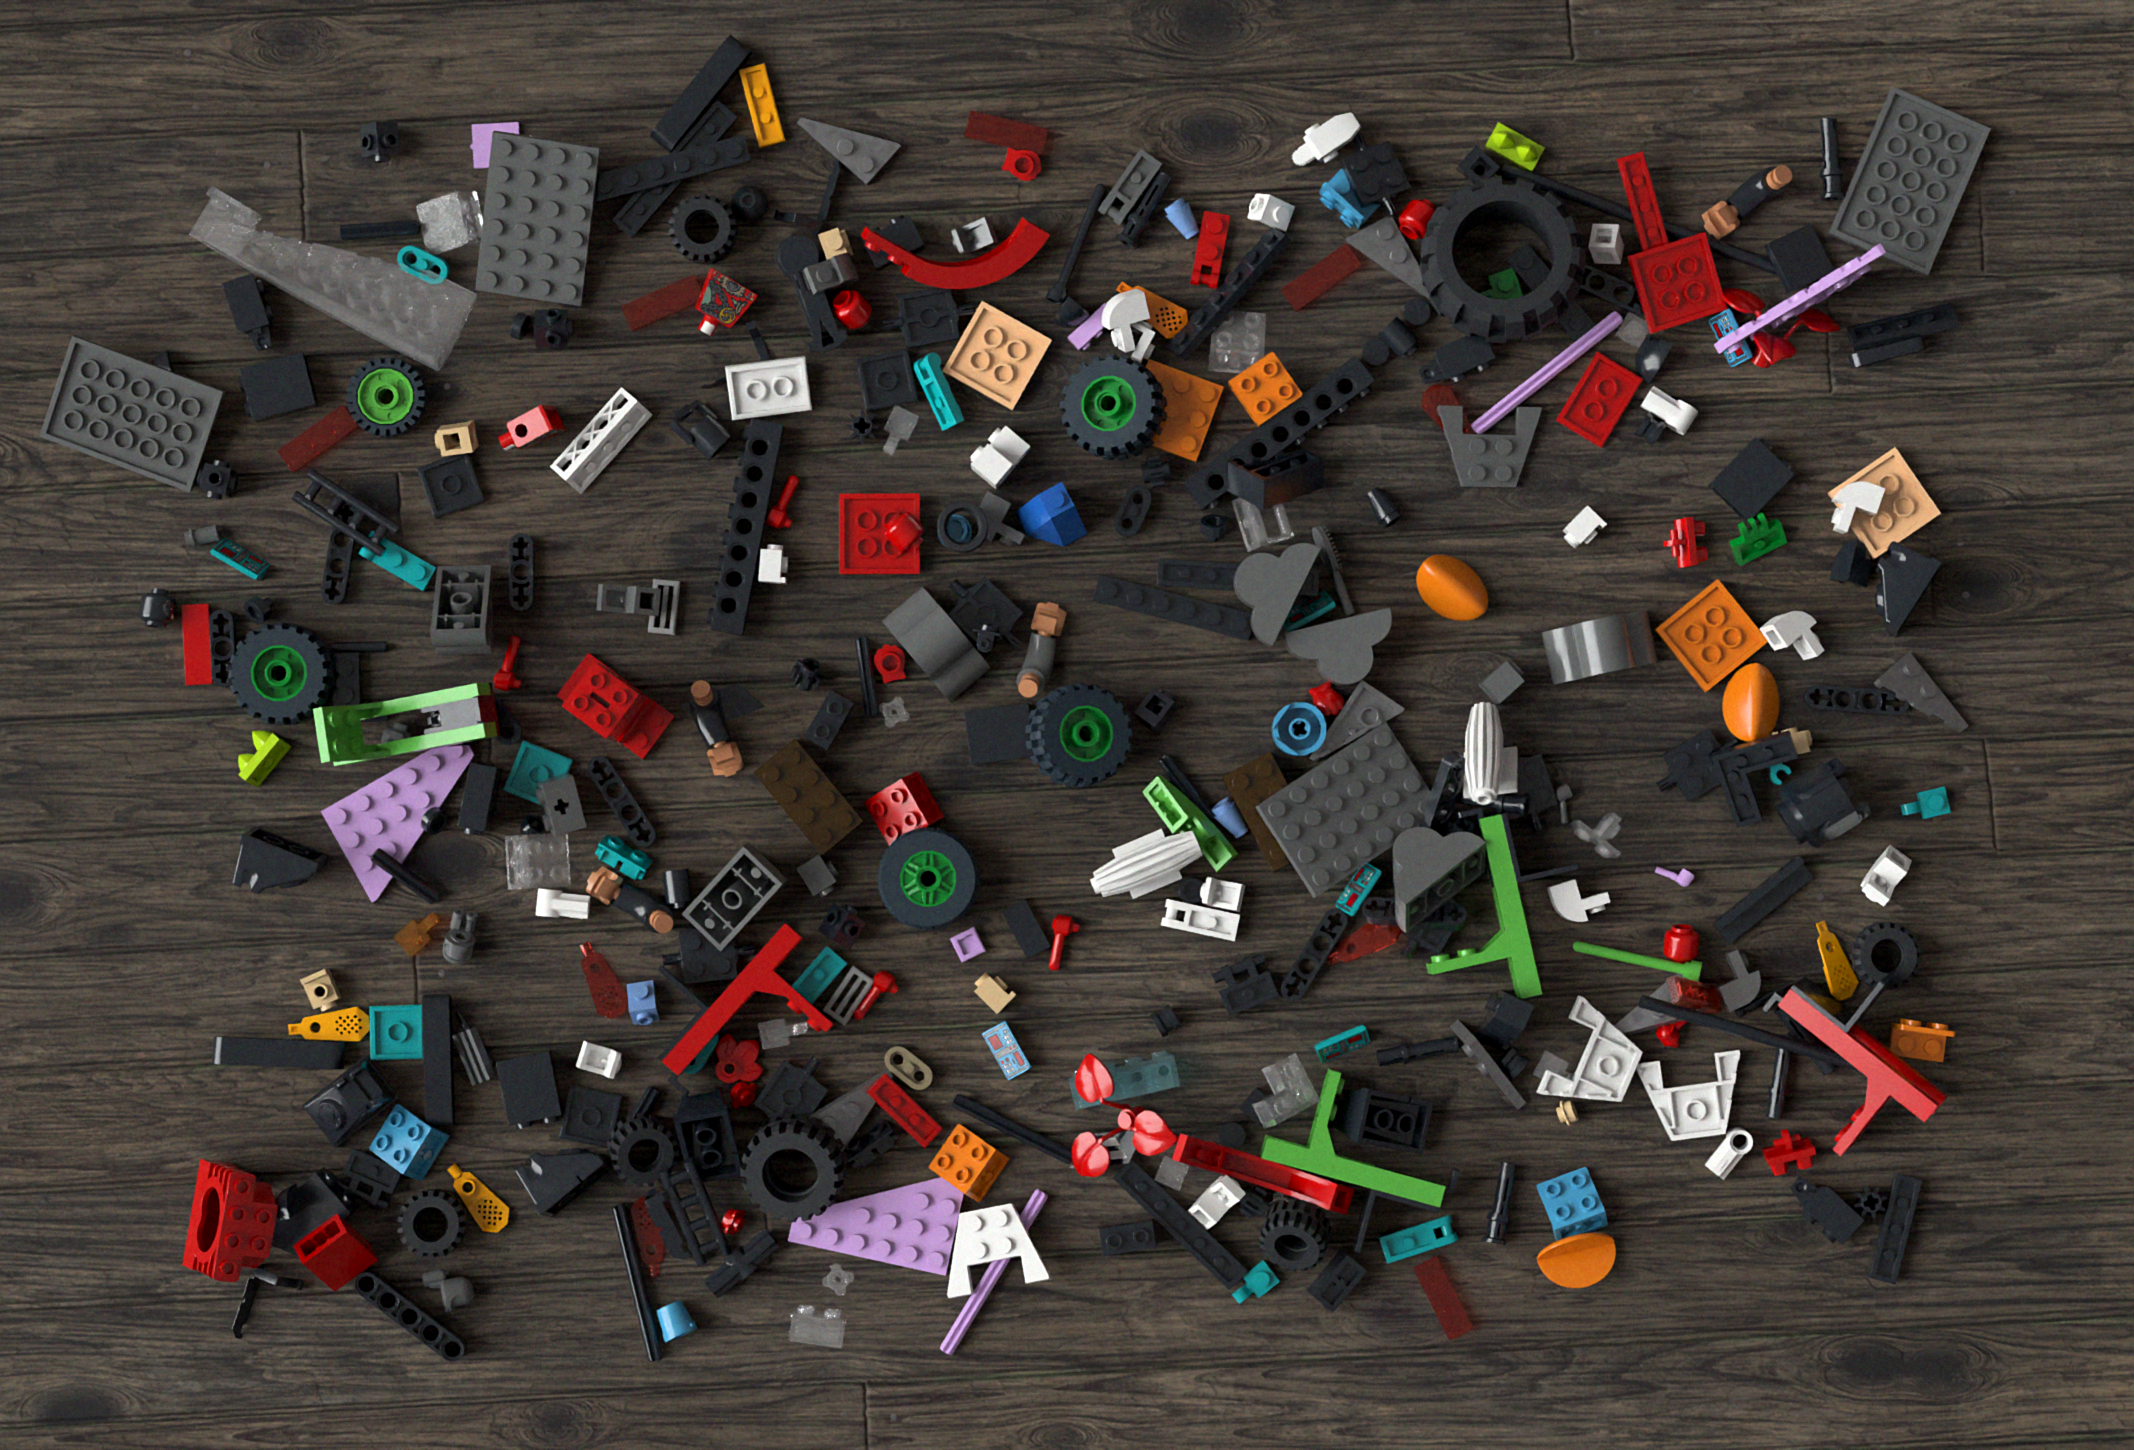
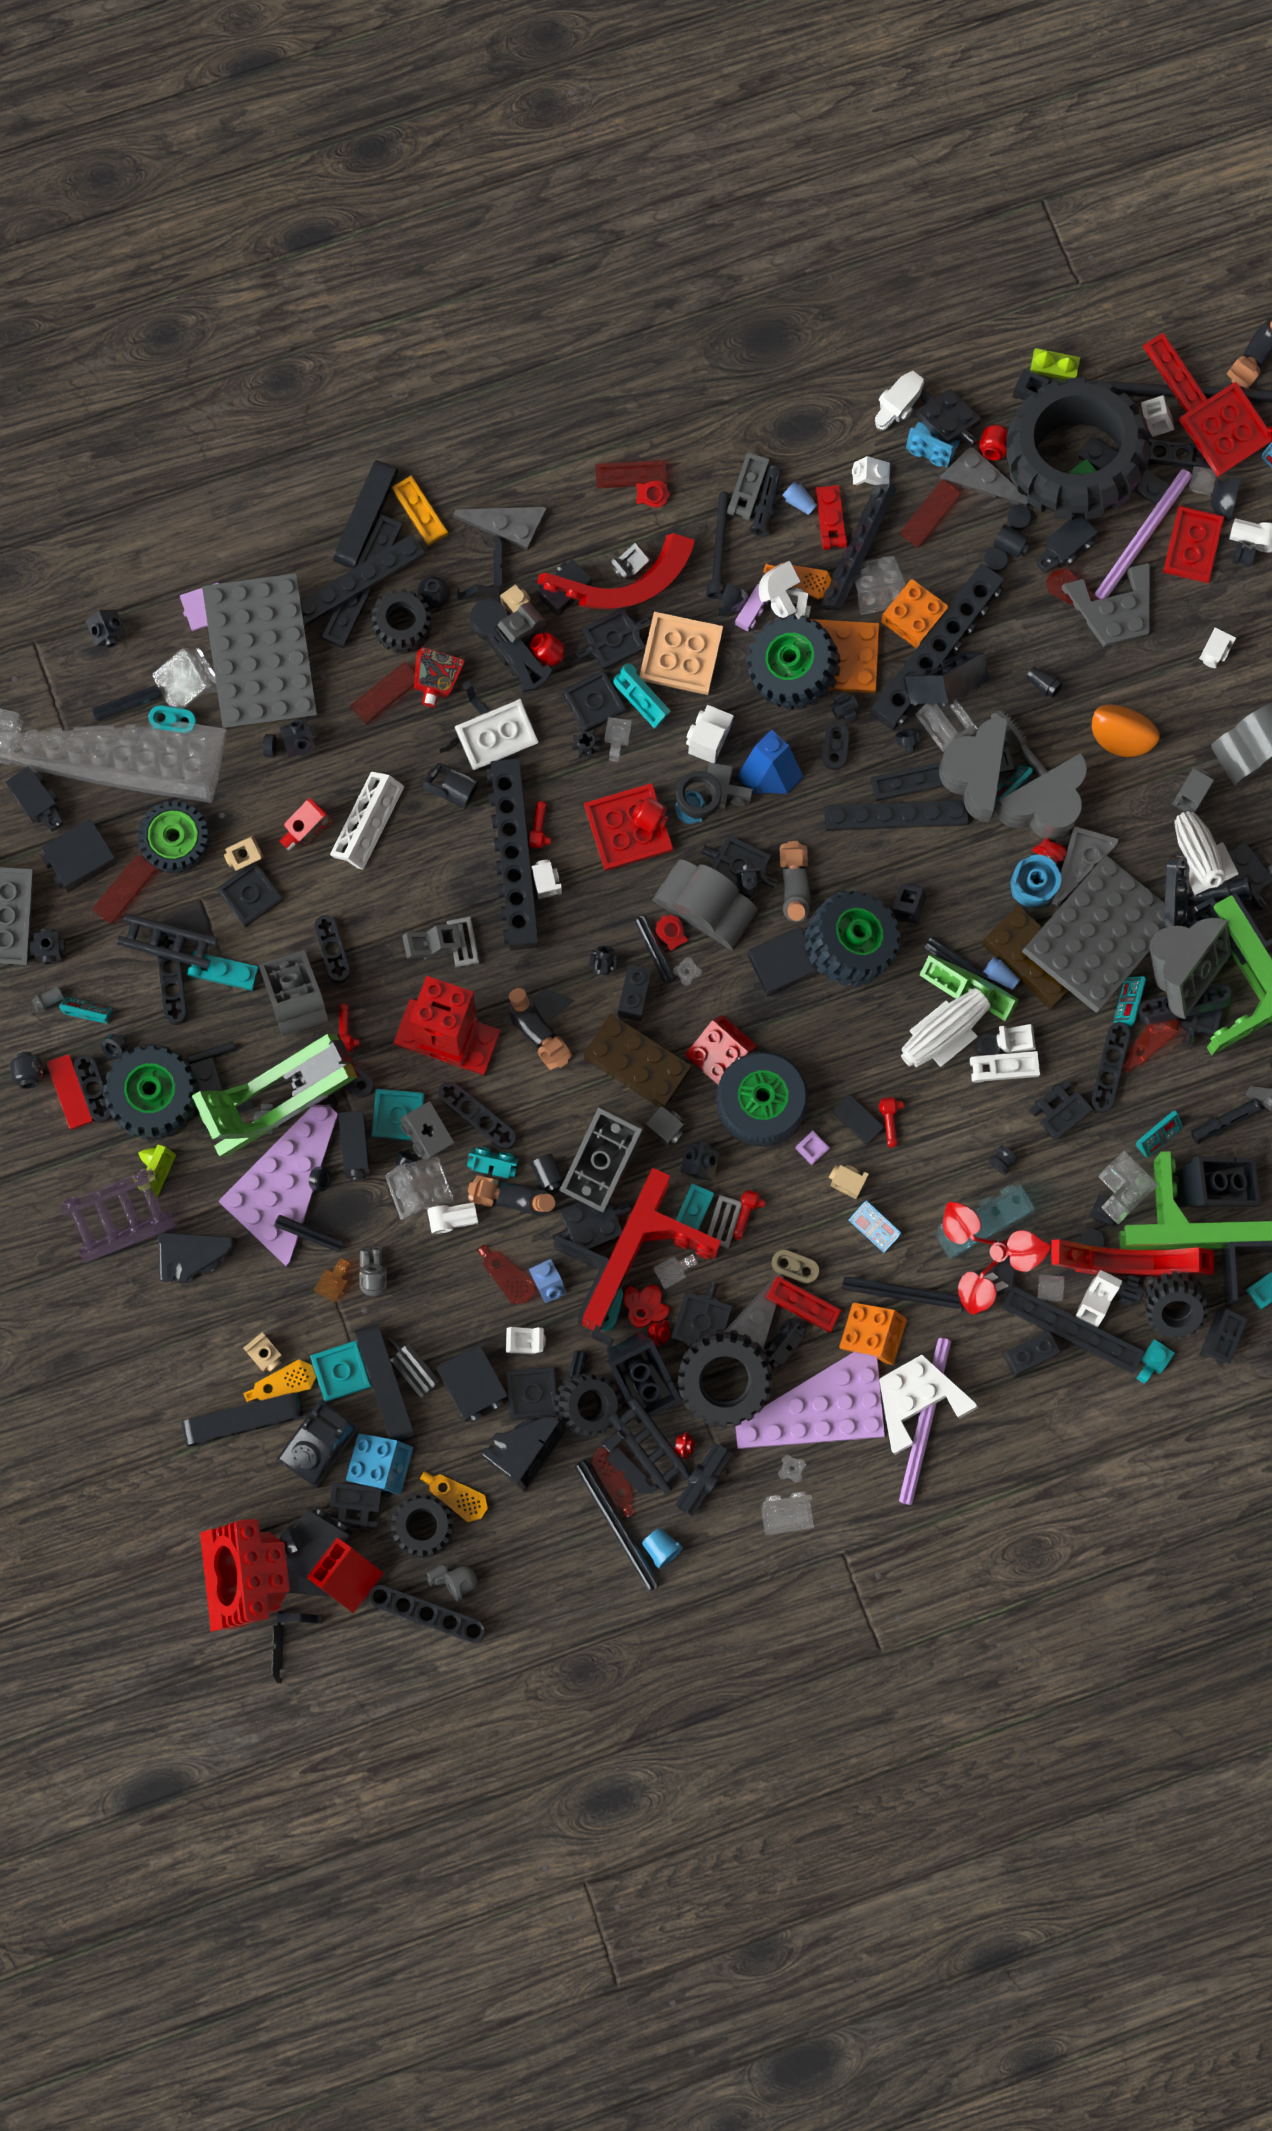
camera: 20 degrees left, 10 degrees down
none -> clear purple fence [61,1168,175,1263]

